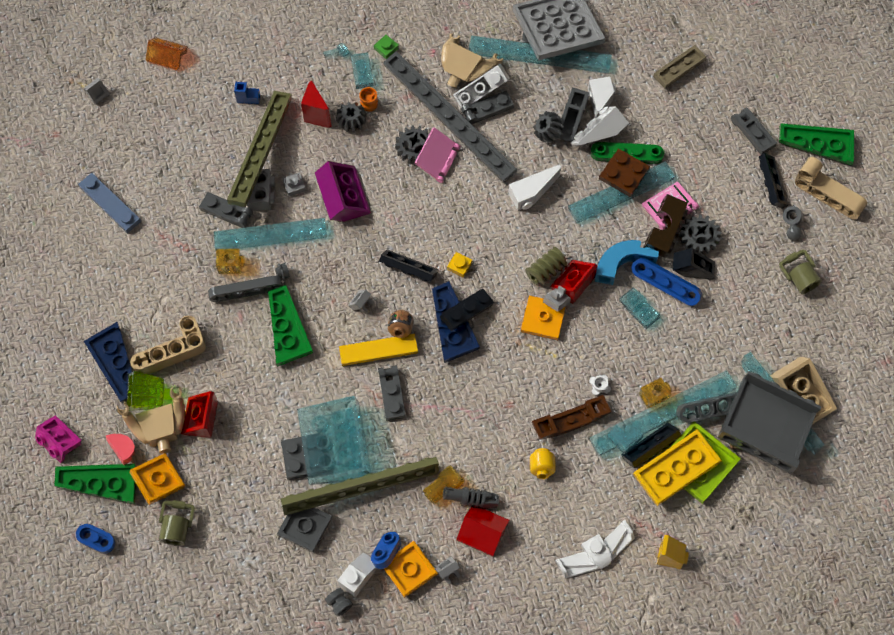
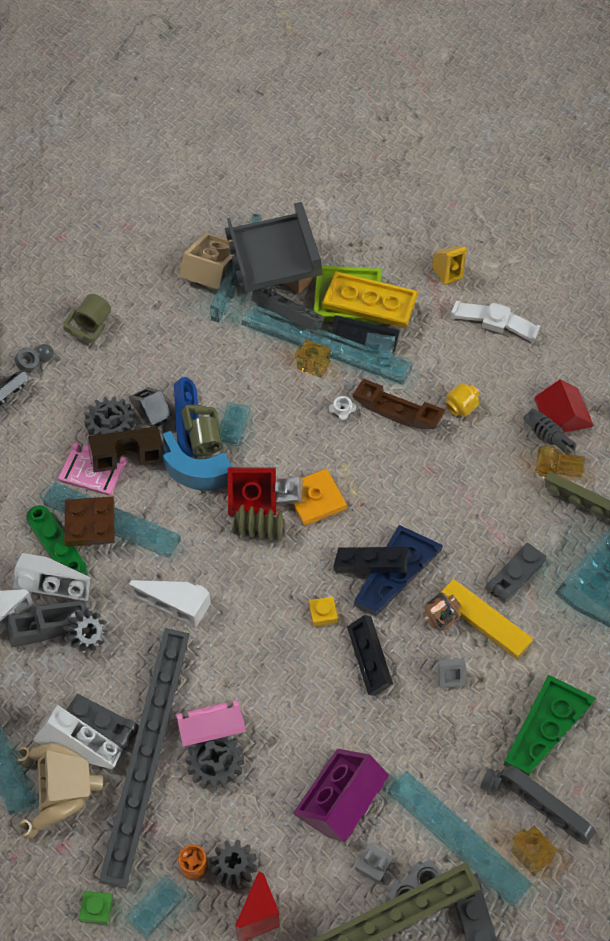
camera: 130 degrees left, 10 degrees down
none -> olive piece [181,404,223,456]

